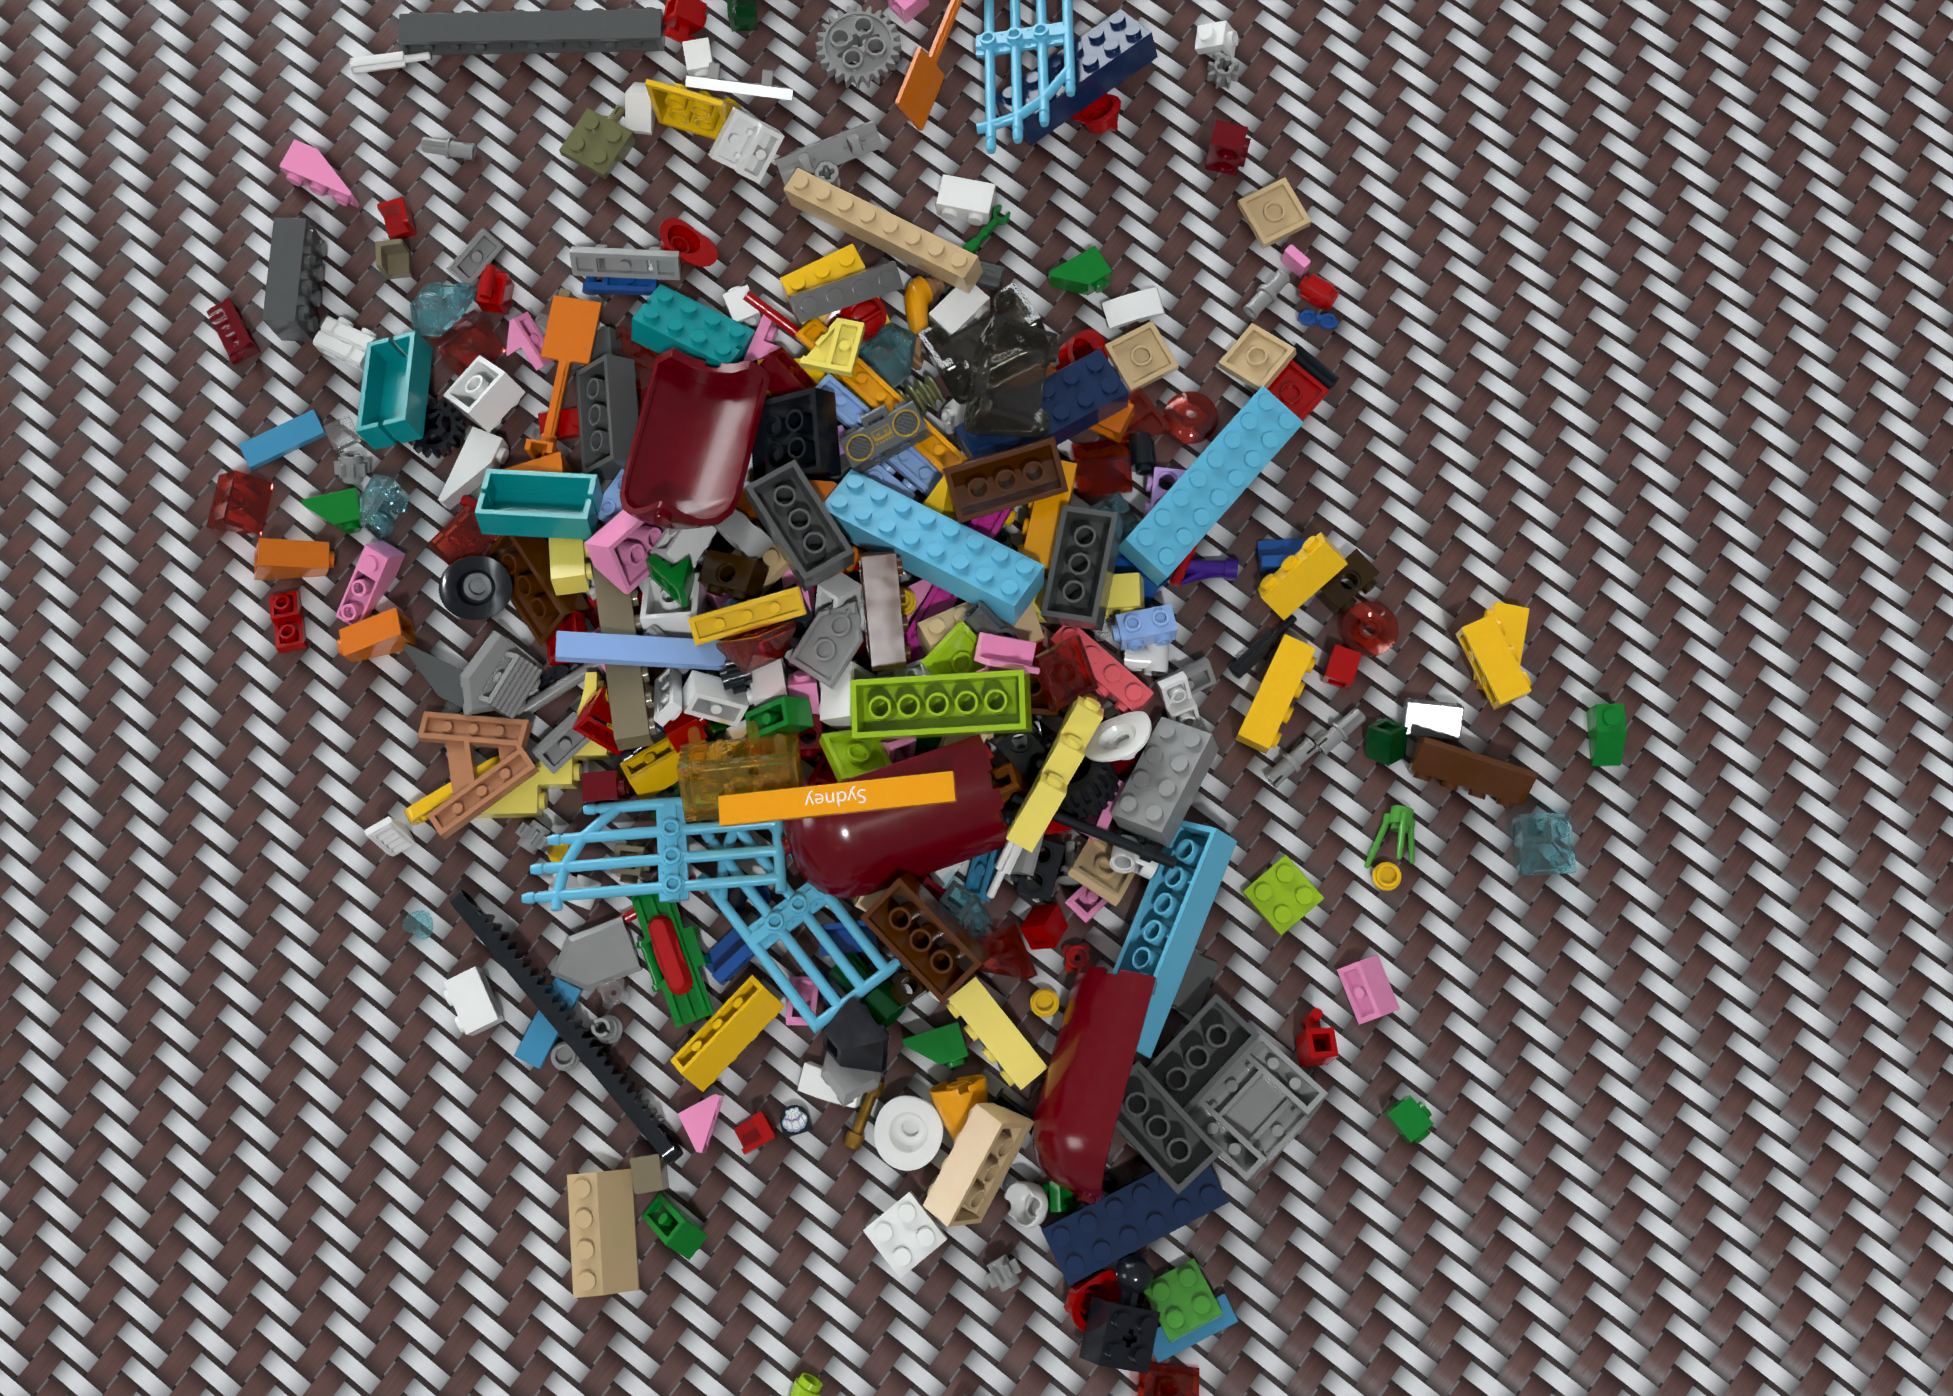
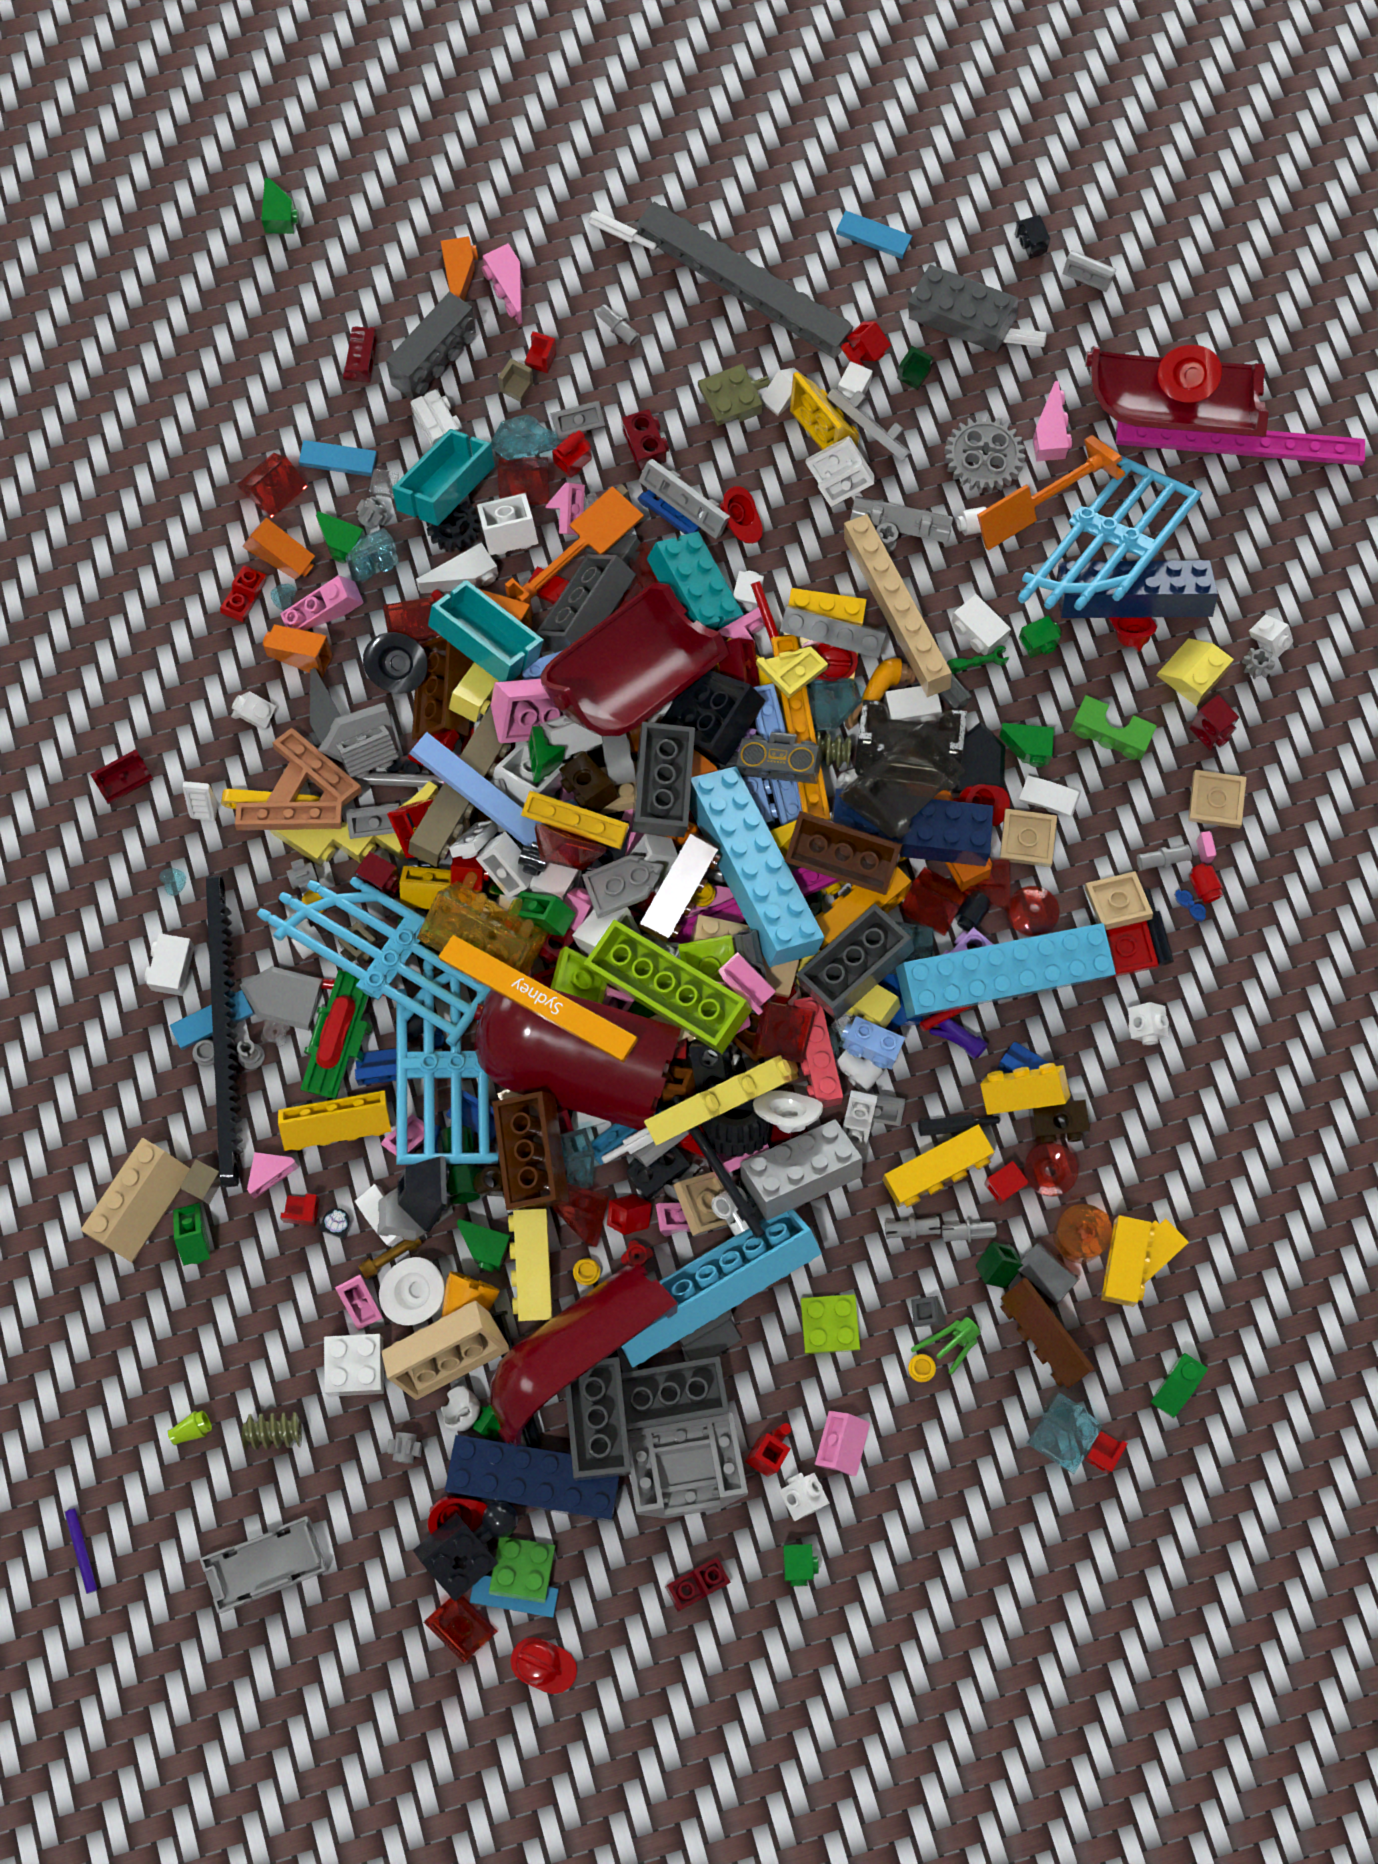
camera: 30 degrees right, 5 degrees down
none -> dark red hinge [90,749,154,804]
none -> white bracket [231,691,276,730]
none -> olive piece [242,1412,302,1450]
none -> green slope [261,178,299,234]
none -> clear light blue piece [270,584,296,610]
none -> bright pink slope [335,1275,383,1330]
none -> orange slope [441,236,478,301]
none -> red piece [510,1637,577,1694]
none -> dark red brick [621,409,669,471]
none -> dark red slope [665,1557,731,1612]
none -> white brick [779,1473,830,1521]
none -> clear light blue piece [829,1032,844,1059]
none -> dark grey slope [911,1296,946,1327]
none -> black tile [952,721,1005,793]
none -> white brick [956,507,987,536]
none -> green brick [1018,615,1061,659]
none -> clear orange brick [1053,1204,1112,1264]
none -> bright green arch [1070,695,1157,761]
none -> red panel [1083,1431,1128,1474]
none -> white brick [1128,1002,1169,1045]
none -> light yellow slope [1157,638,1234,706]

